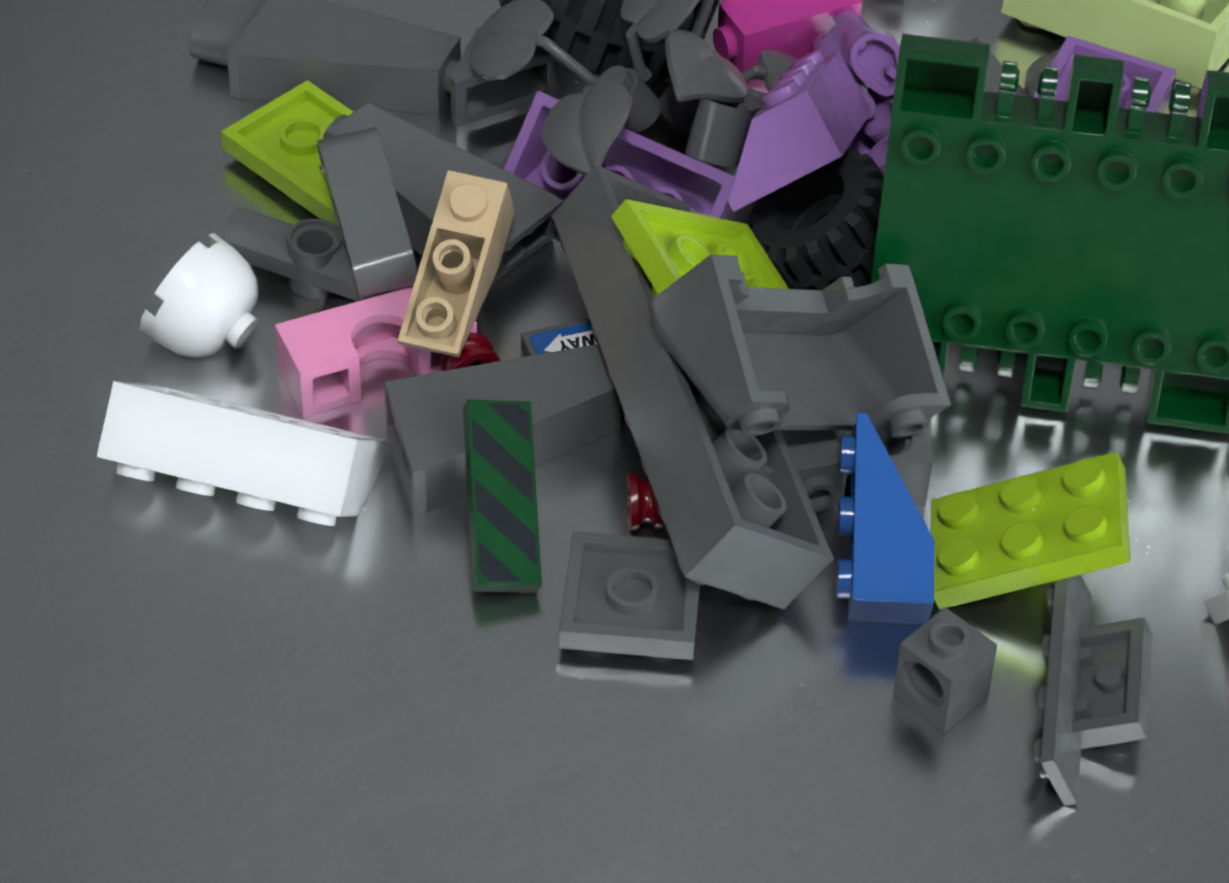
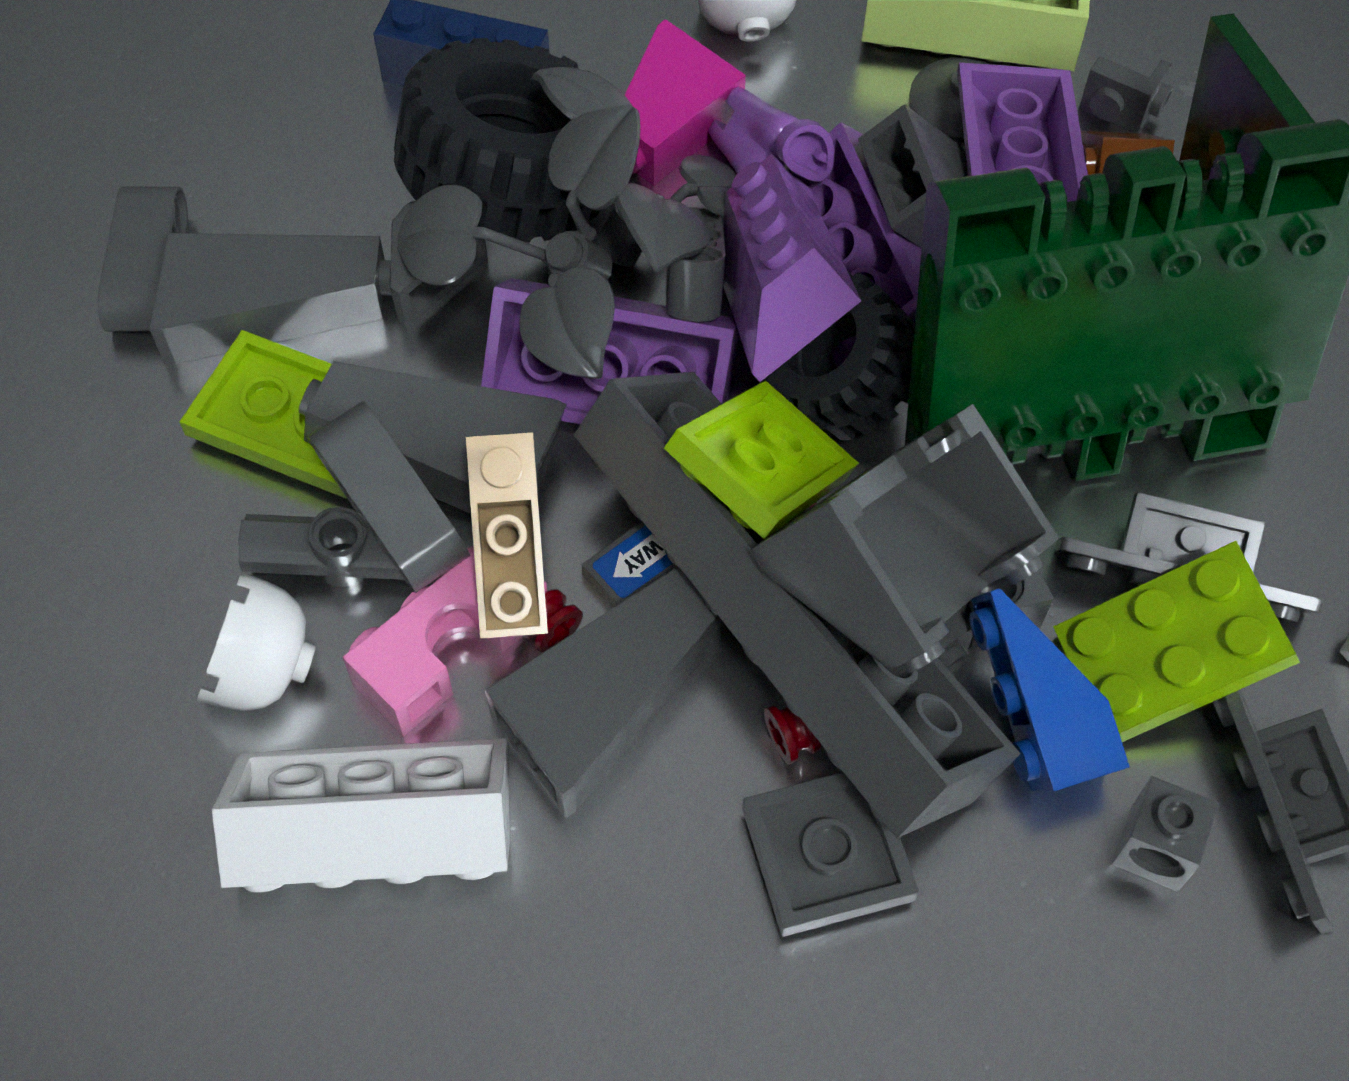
camera: 20 degrees left, 15 degrees up
dark green tile [463,399,542,593] -> none
none -> bracket [1055,492,1323,622]

